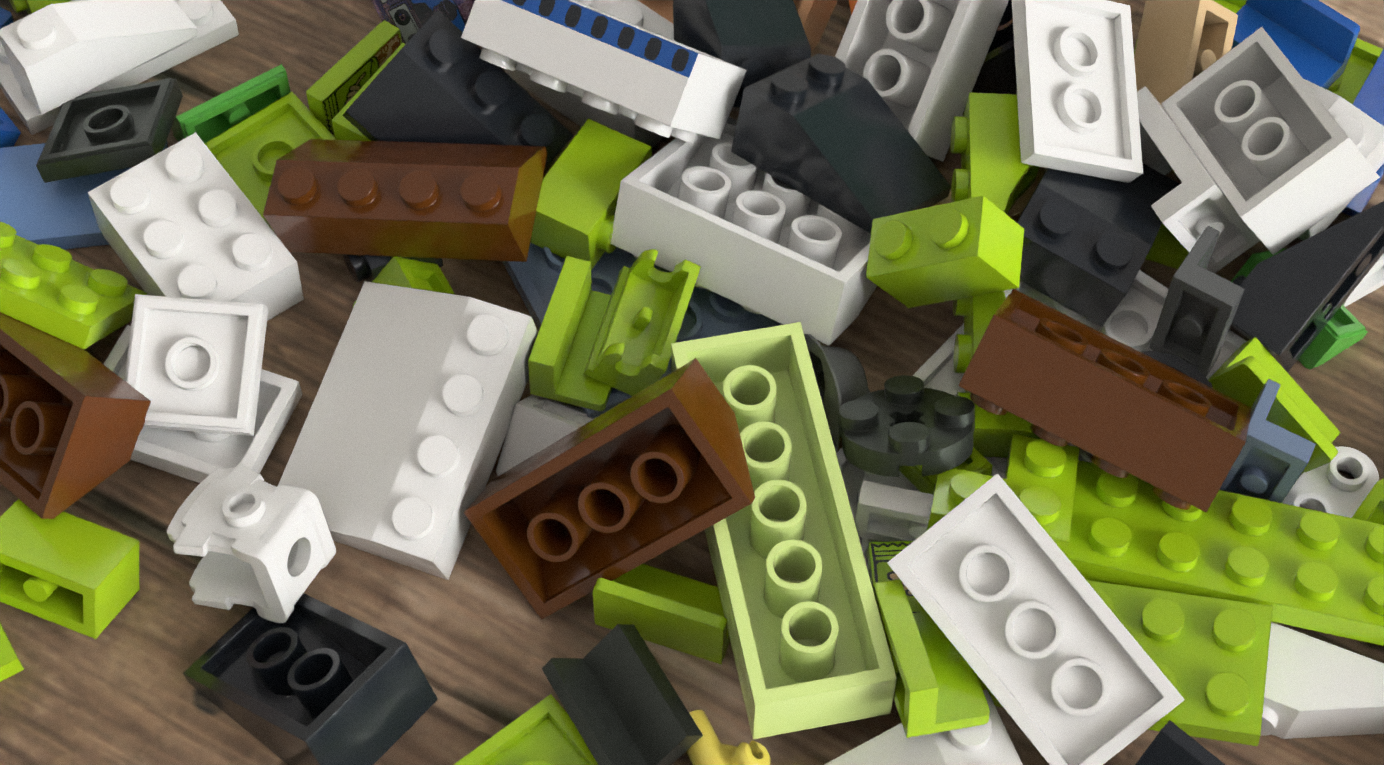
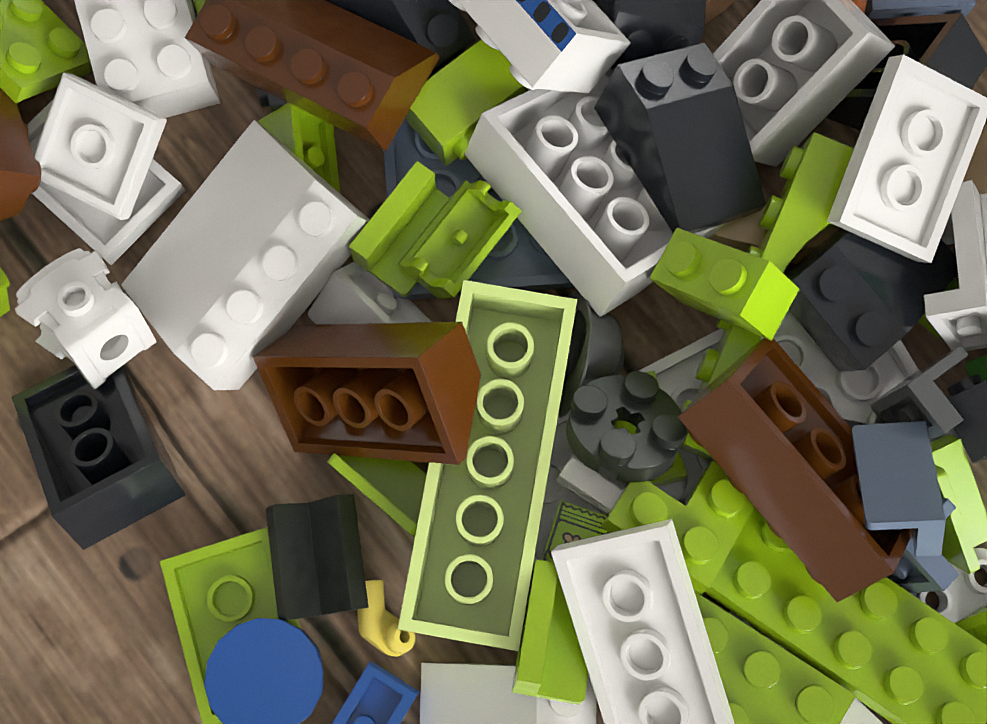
camera: 20 degrees right, 20 degrees up
none -> sand blue panel [852,421,946,556]

